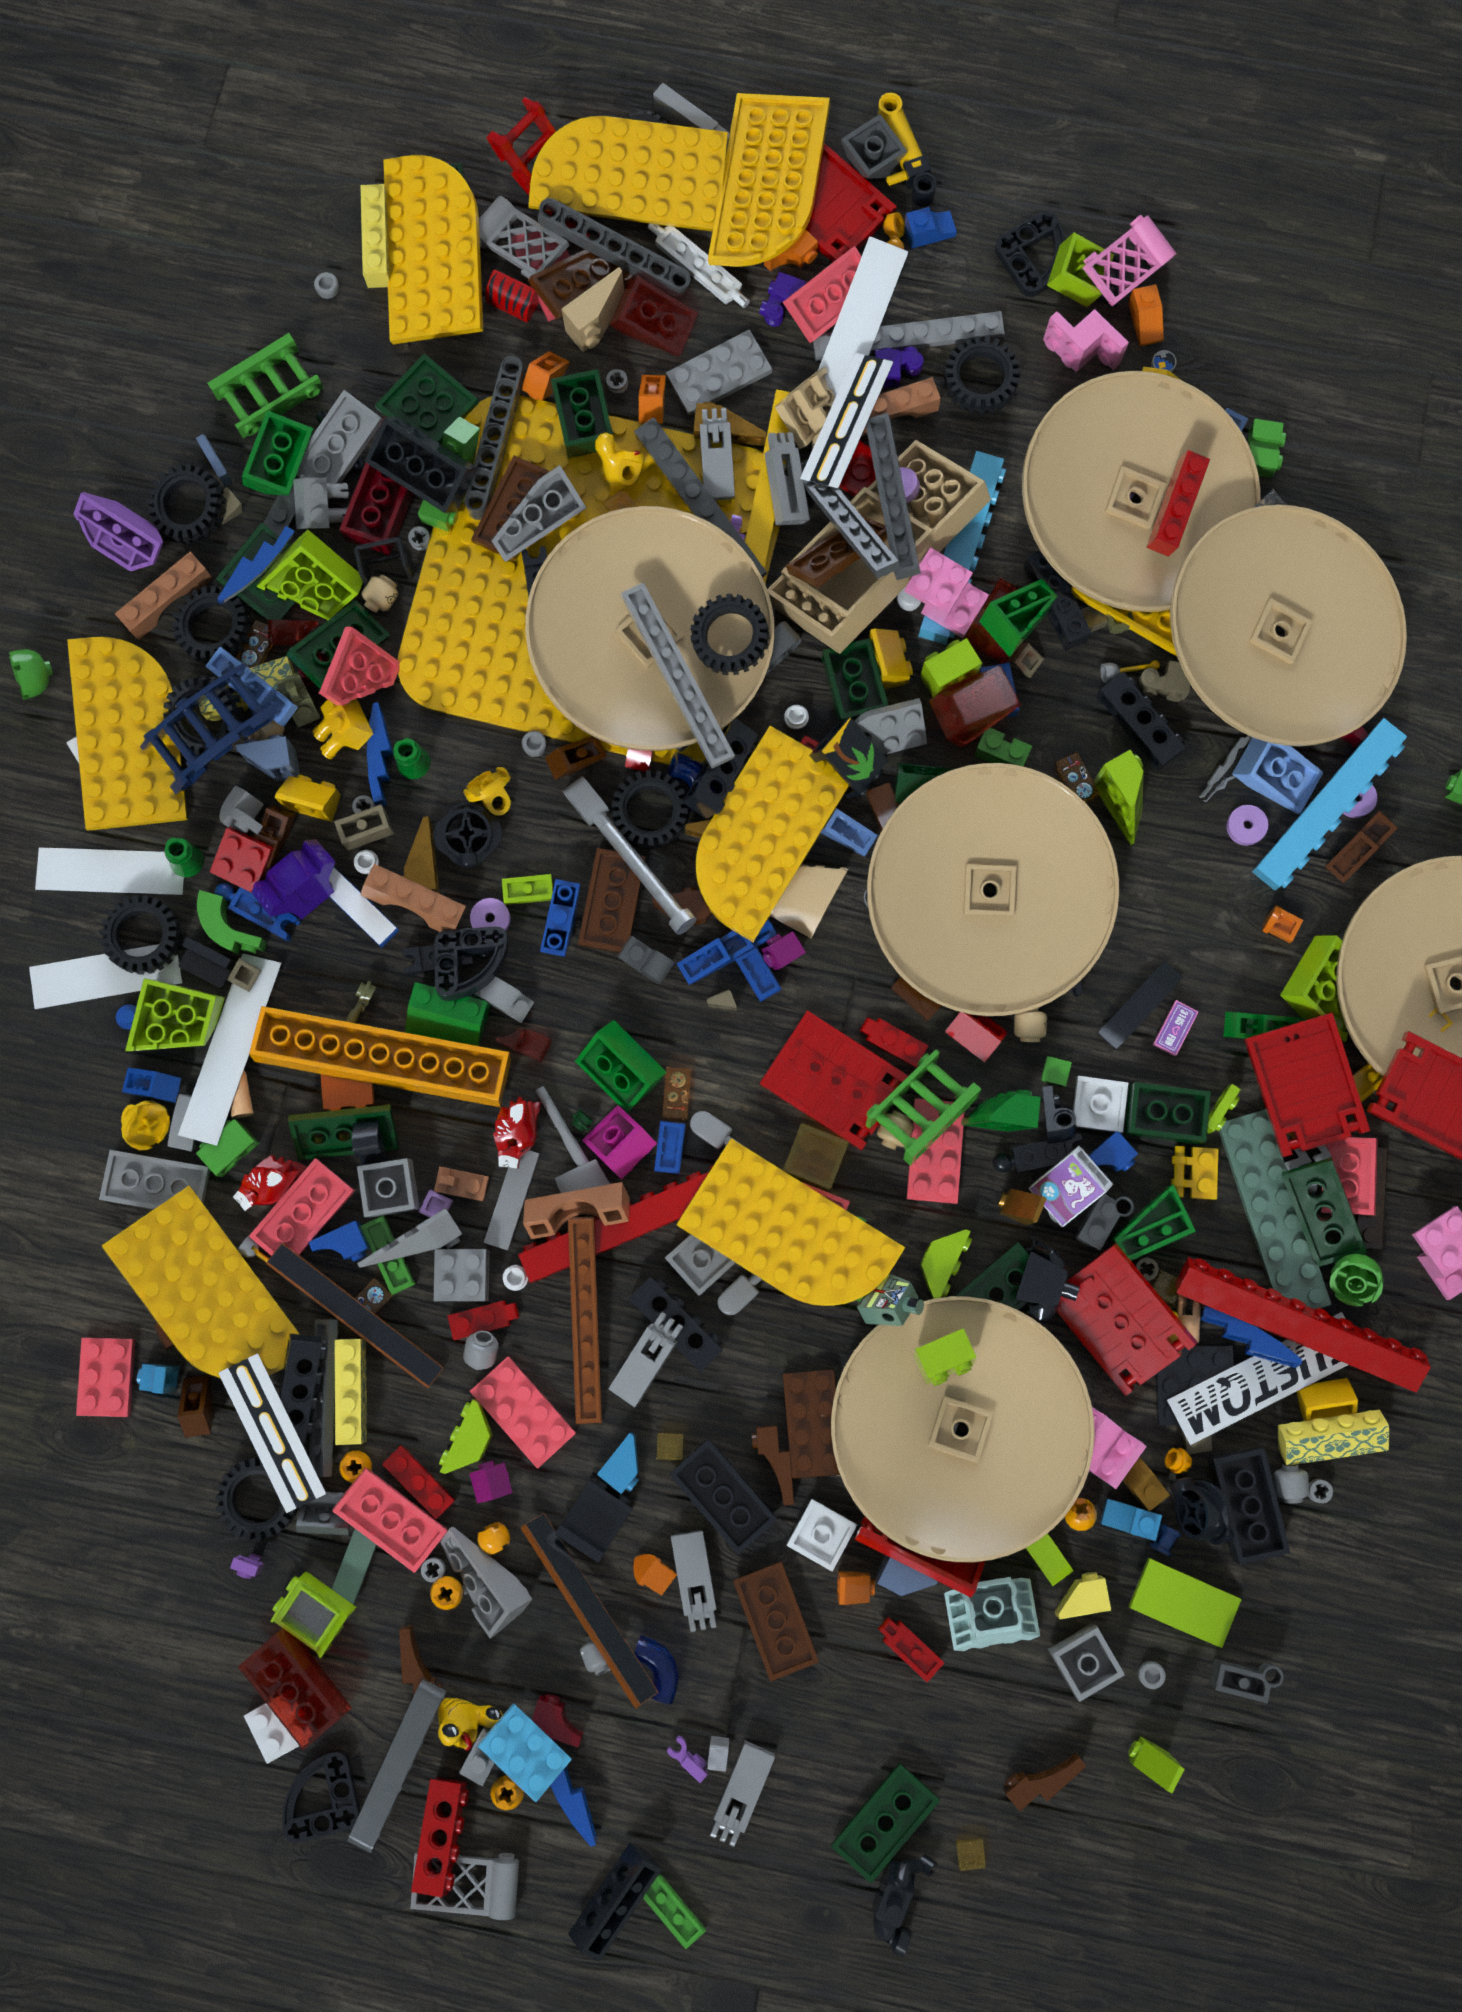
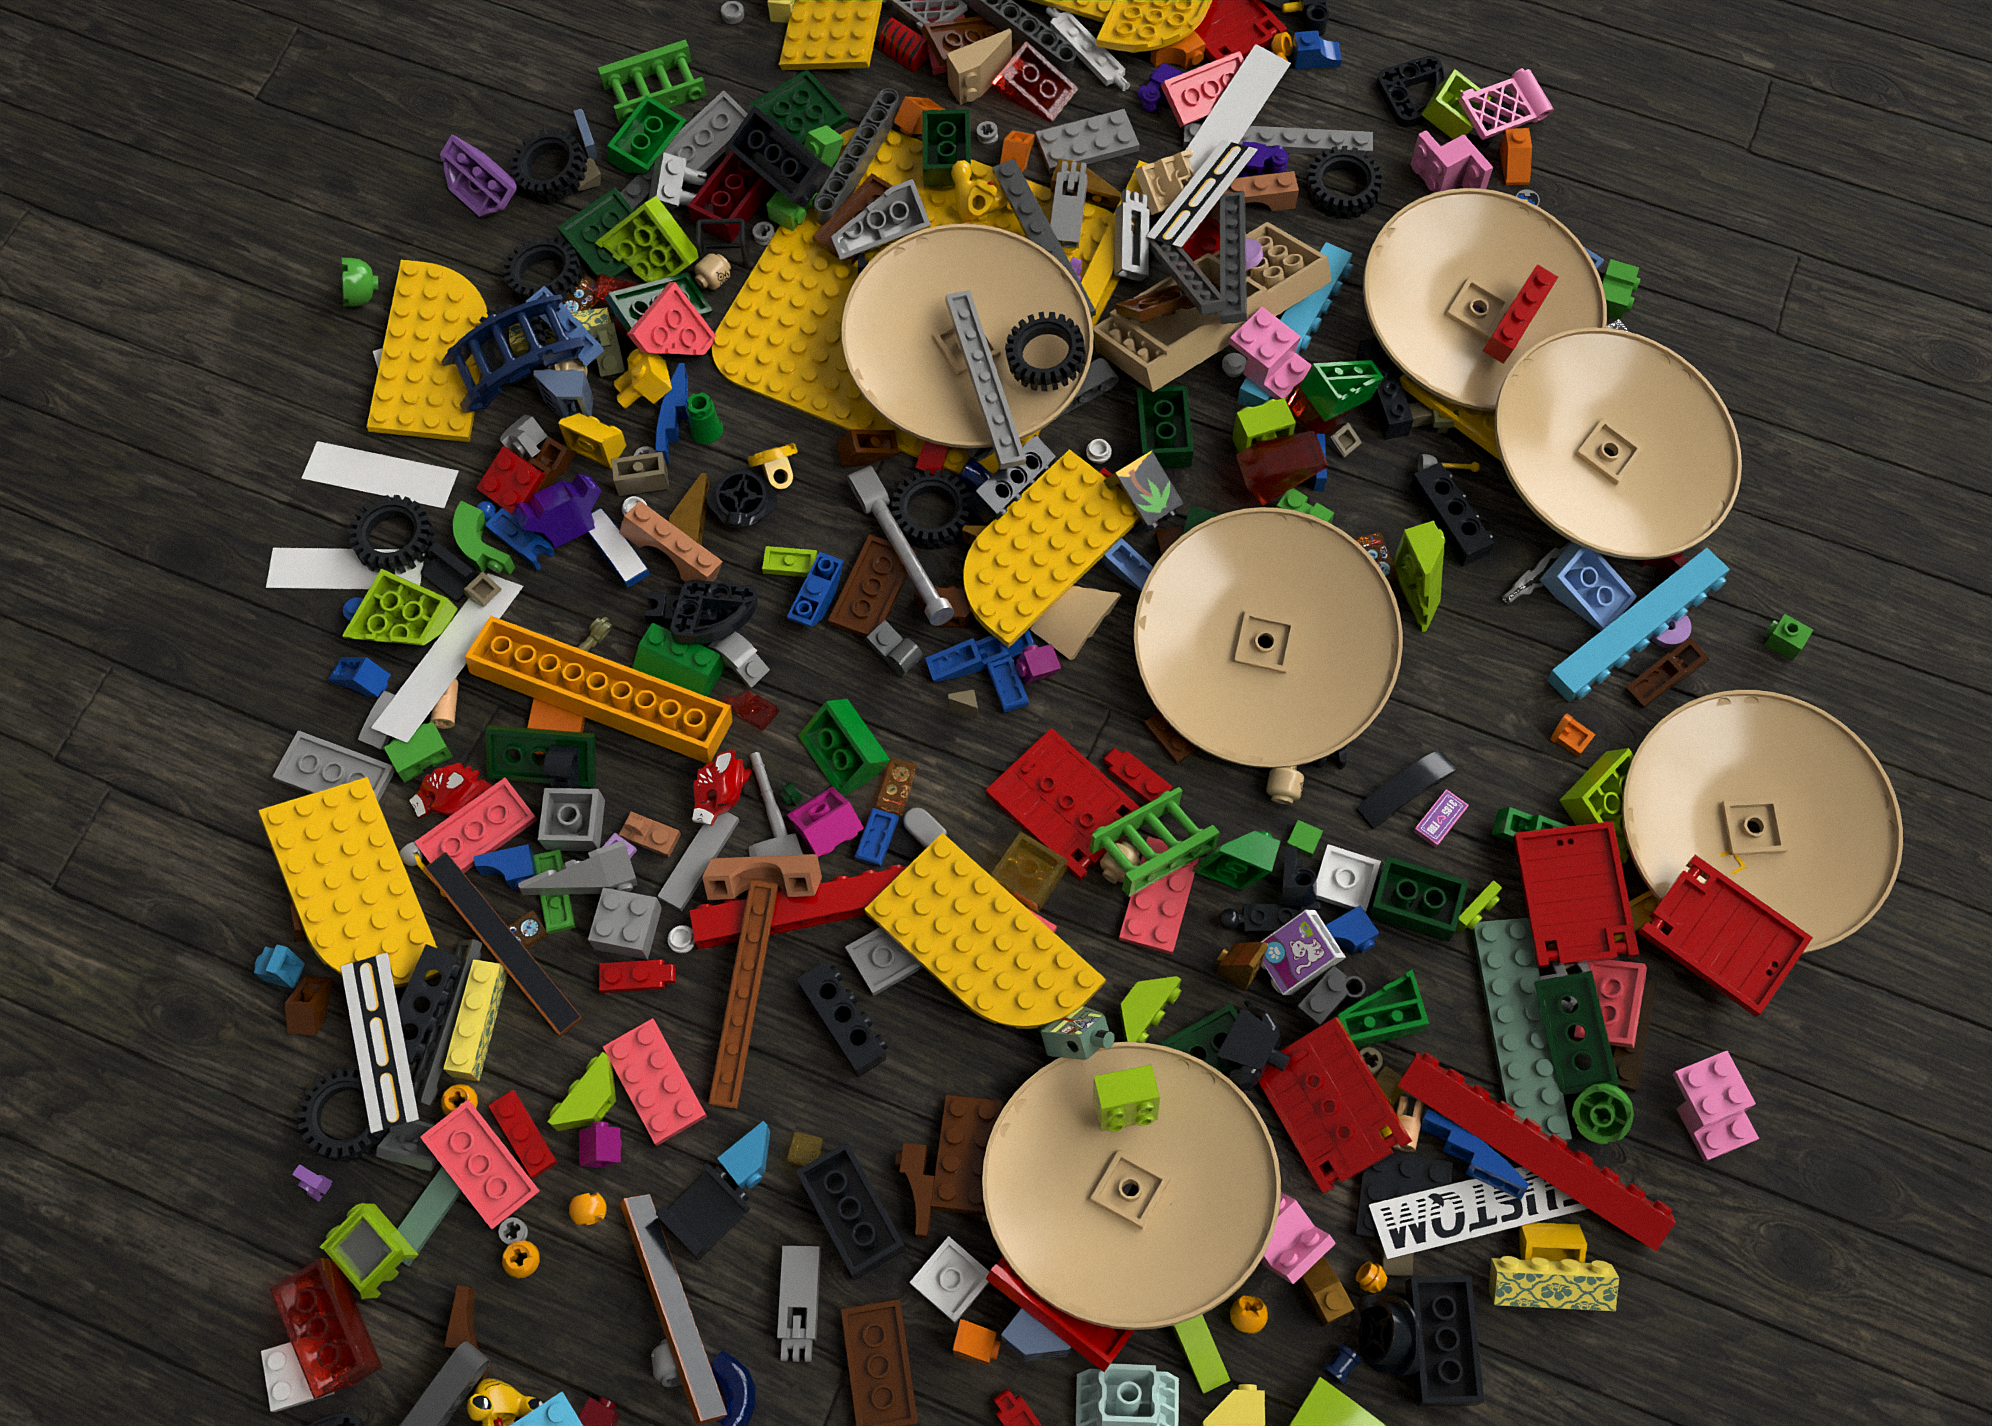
camera: 10 degrees right, 15 degrees down
coral plate [76,1338,135,1417] -> none
nougat arch [115,552,213,641] -> none
yellow tile [121,1100,170,1150] -> none
green plant [164,837,204,877] -> none
blue slope [217,526,295,604] -> none
light grey wedge [440,1527,532,1638] -> none
light grey head [463,1330,499,1370] -> none
lavender piece [470,898,511,938] -> none
light grey tile [522,731,547,757] -> none
light grey hinge [609,1312,684,1407] -> none
orange tile [633,1554,677,1596] -> none
light grey piece [718,1274,762,1315] -> none
light grey plate [854,698,927,755] -> none
yellow slope [869,628,913,690] -> none
brick [945,1012,1008,1062] -> none
dark azure arch [1100,1498,1162,1541] -> none
dark tan brick [1138,661,1191,702] -> none
yellow plate [1171,1146,1218,1200] -> none
lavender piece [1226,805,1268,846] -> none
light grey head [1273,1464,1309,1504] -> none
light grey bush [1308,1479,1333,1504] -> none

